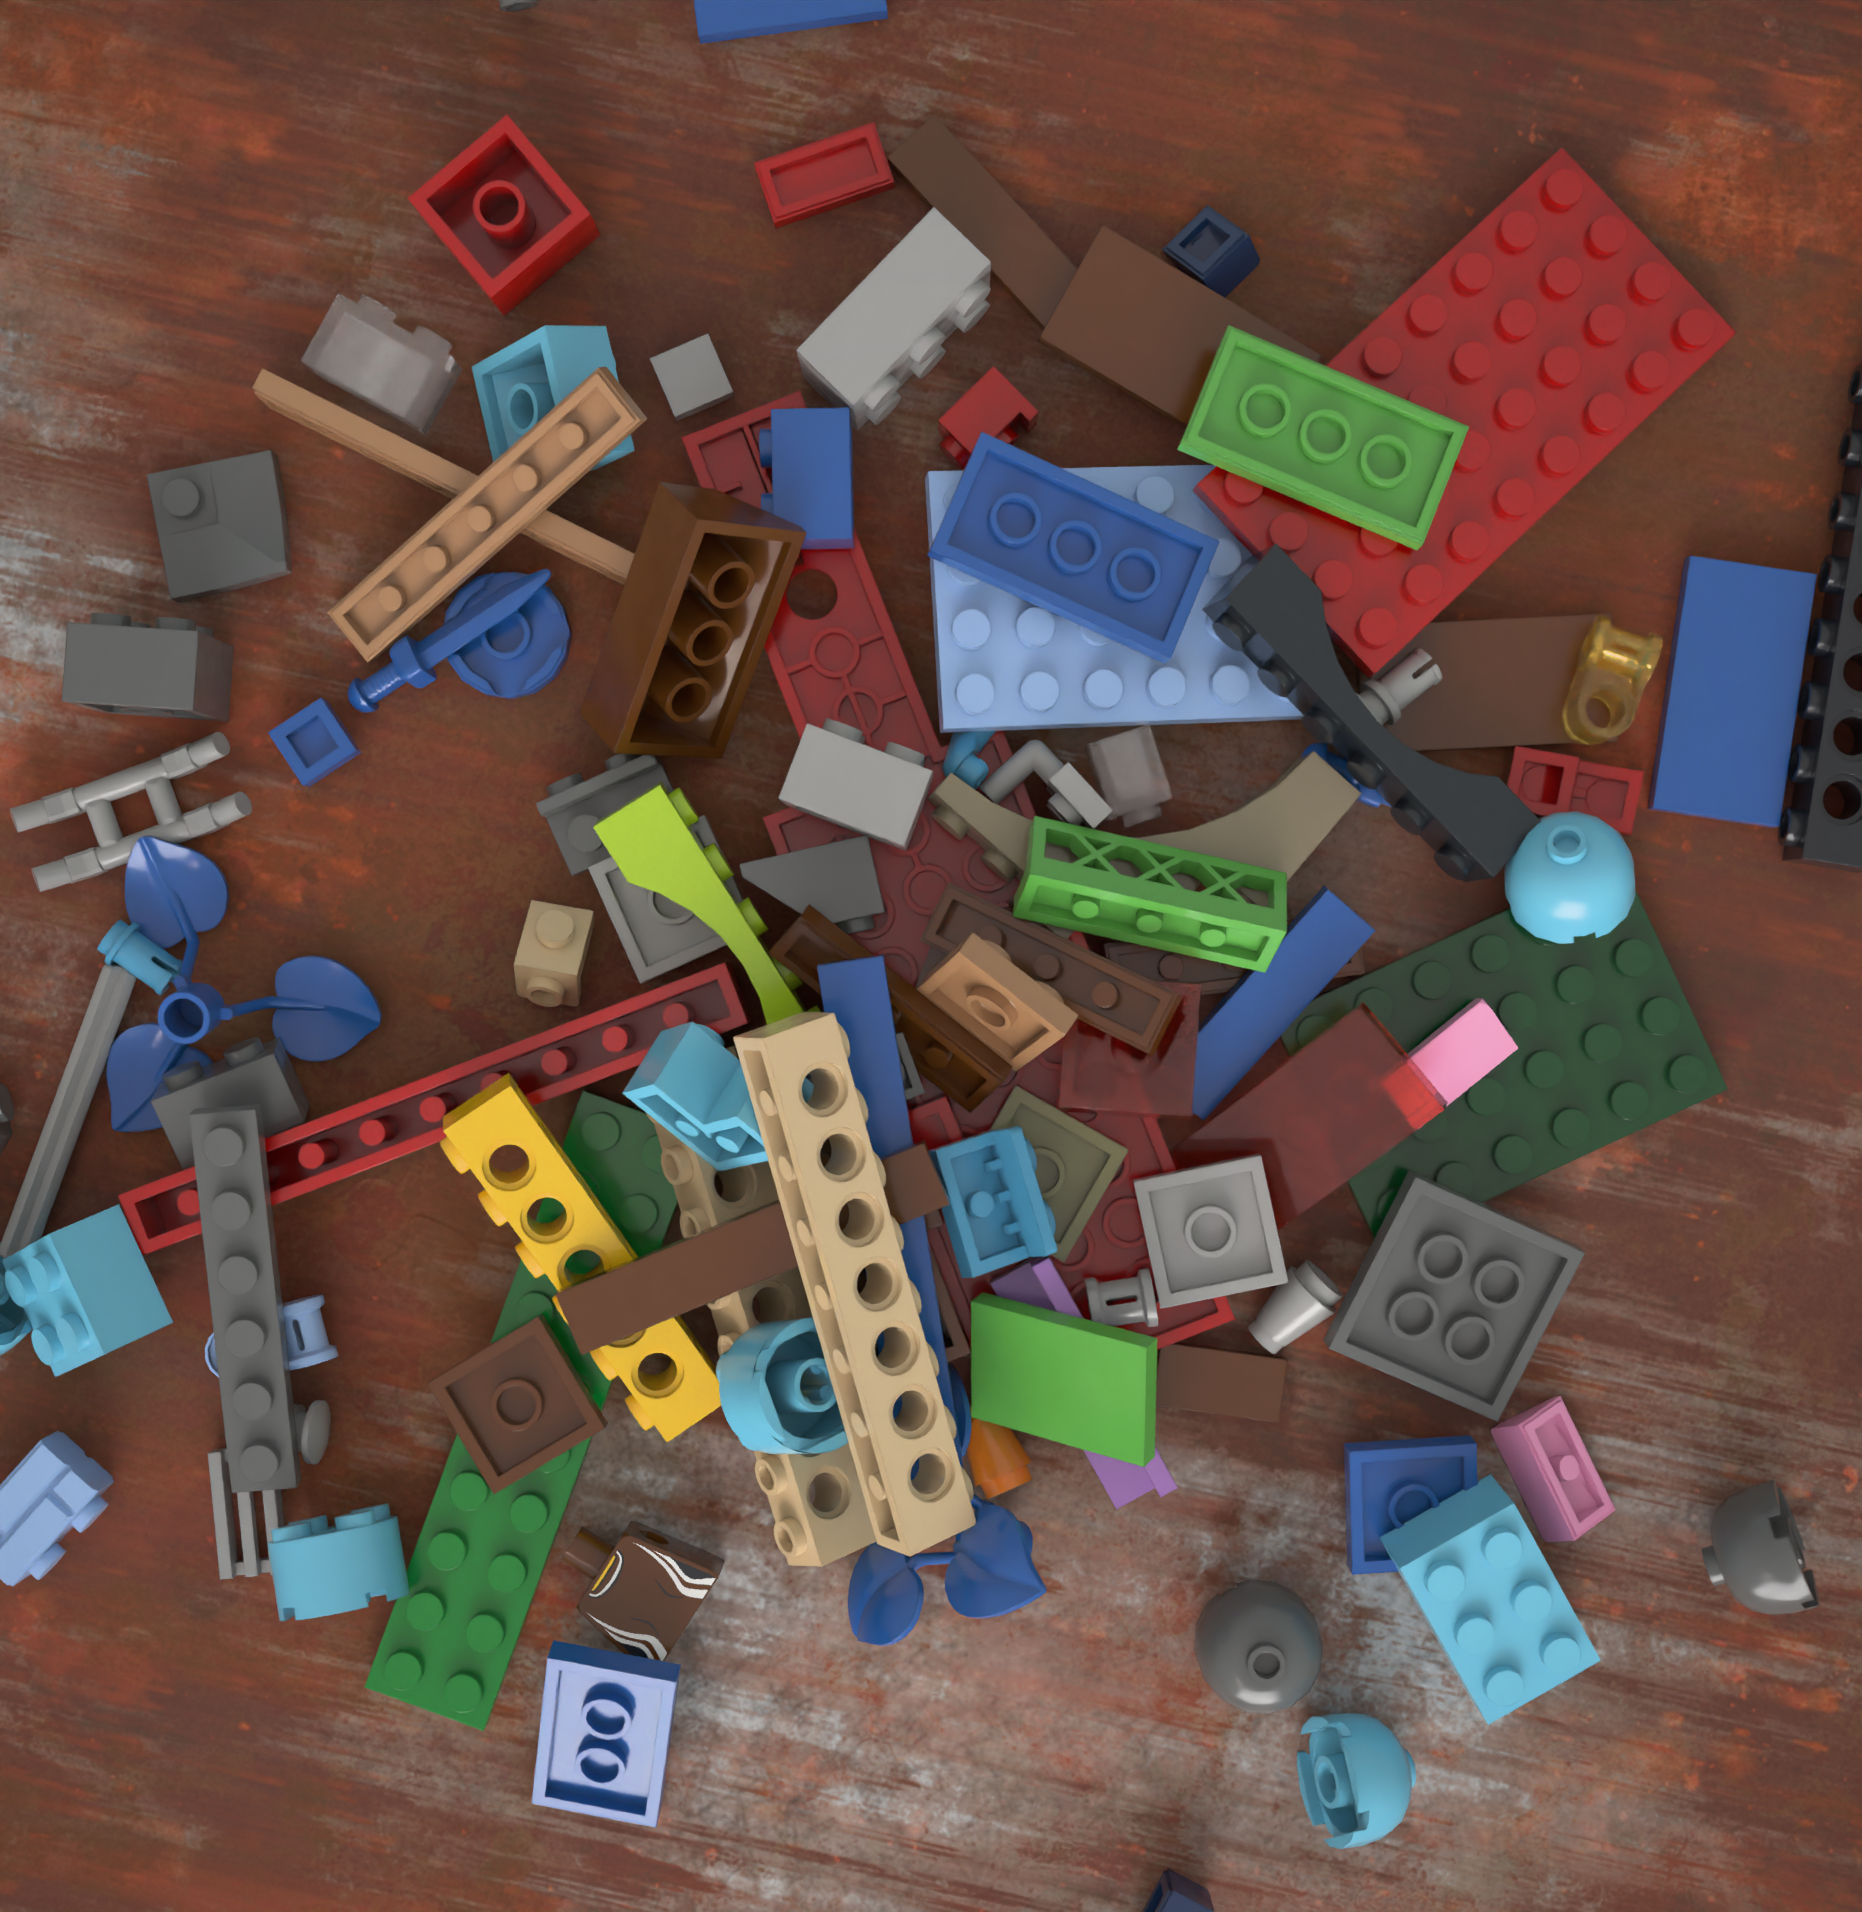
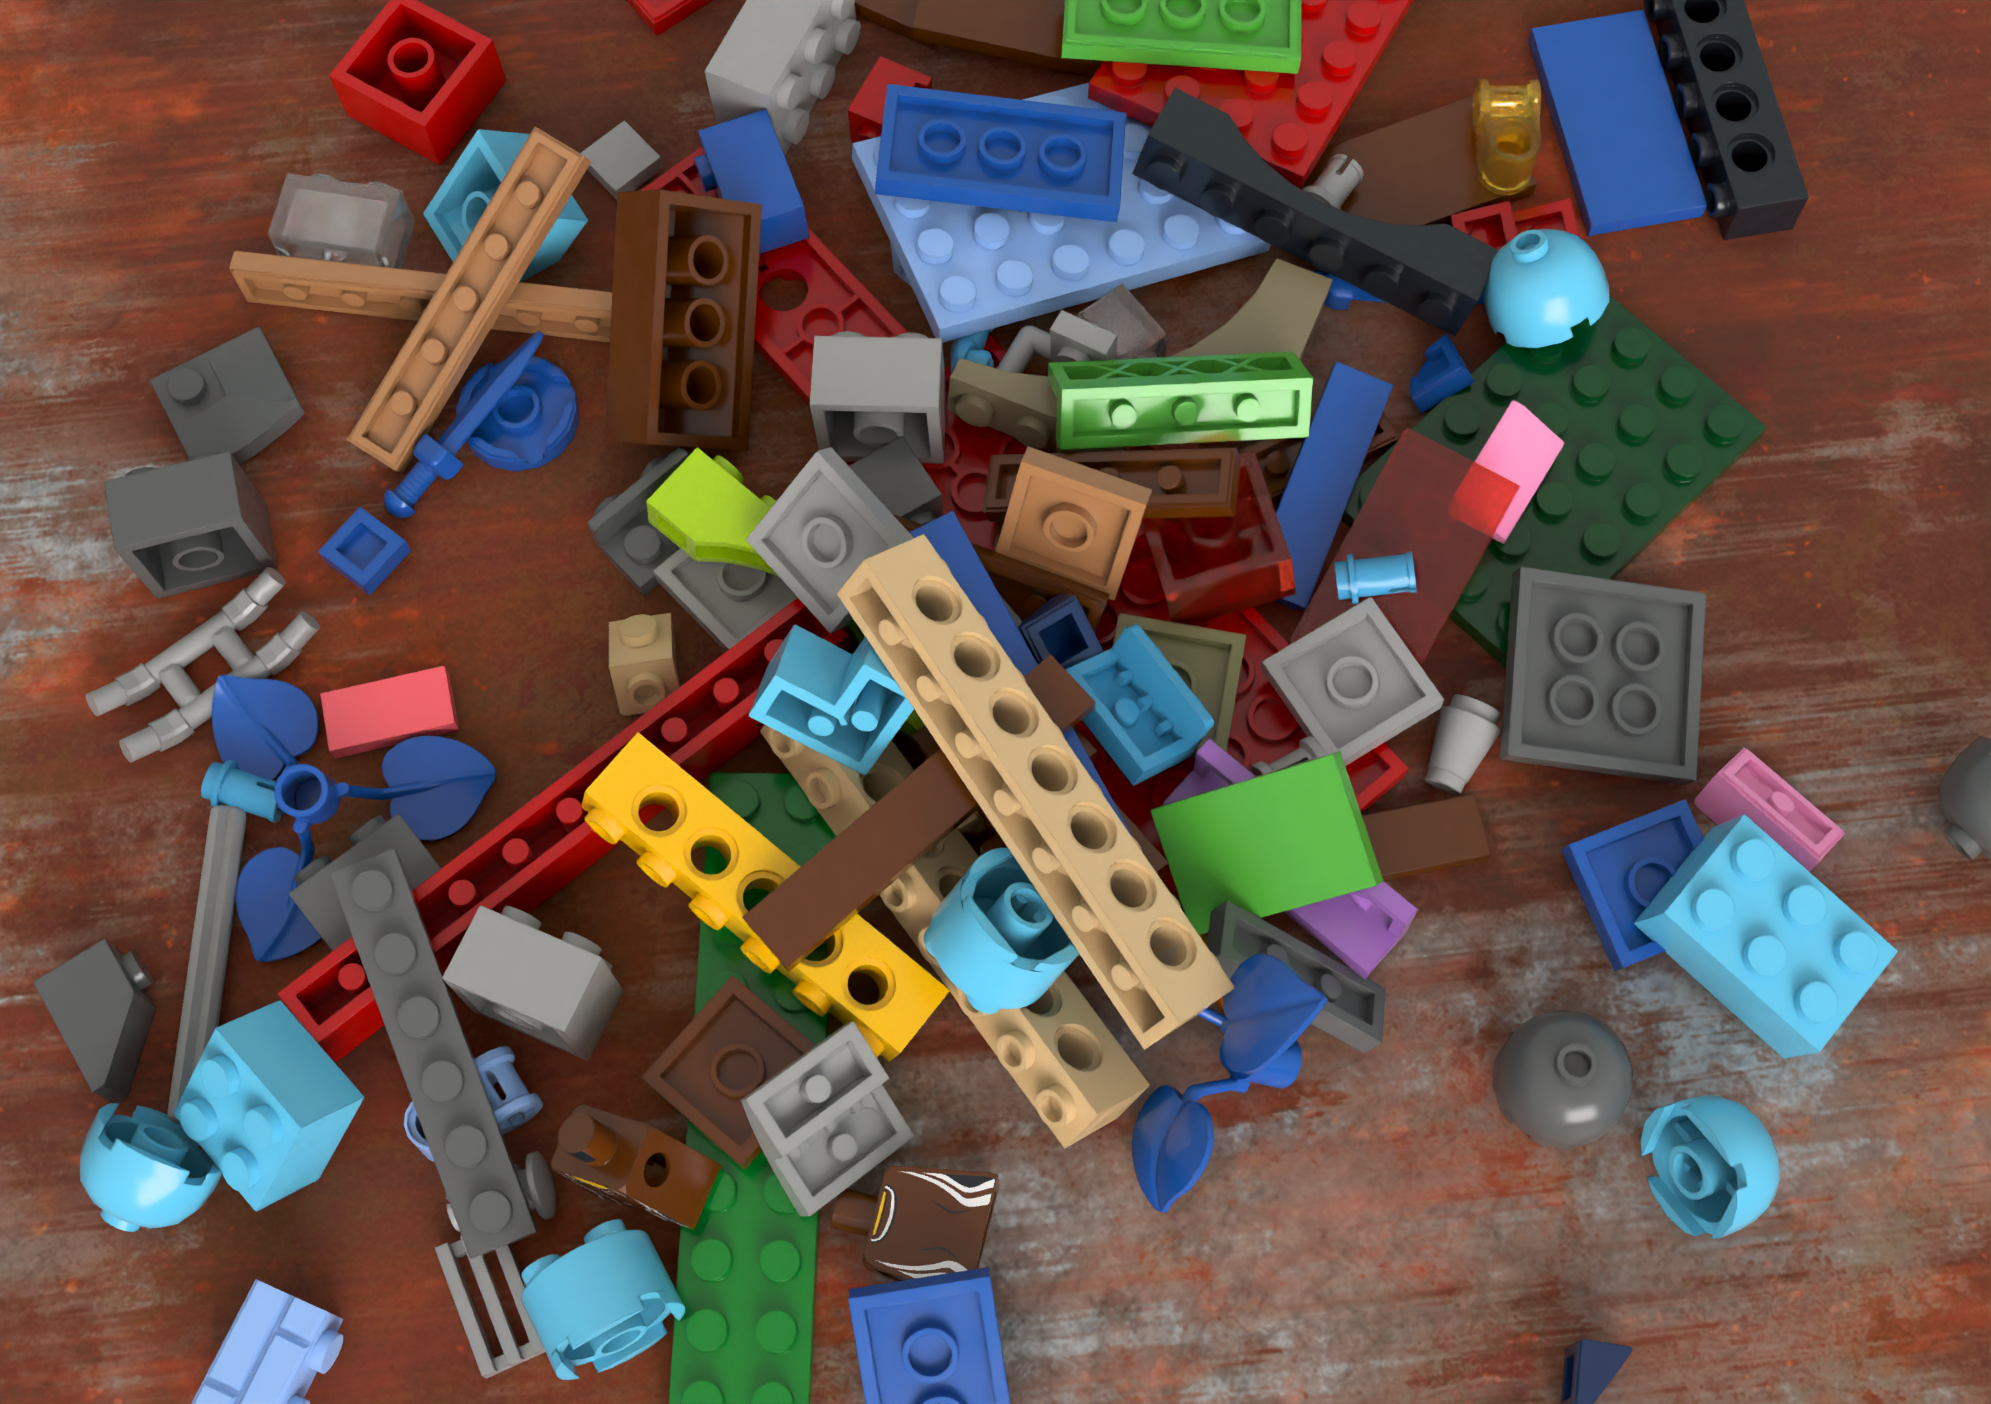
camera: 20 degrees left, 20 degrees down
none -> coral tile [320,665,459,759]
none -> light grey brick [442,905,624,1061]
none -> reddish brown torso [551,1104,721,1230]
none -> light grey slope [741,1021,915,1216]
none -> light grey plate [746,447,914,634]
none -> dark blue slope [1018,593,1104,669]
none -> dark grey plate [1207,900,1386,1053]
none -> dark azure pin [1334,551,1417,605]
none -> blue tile [1410,334,1475,414]

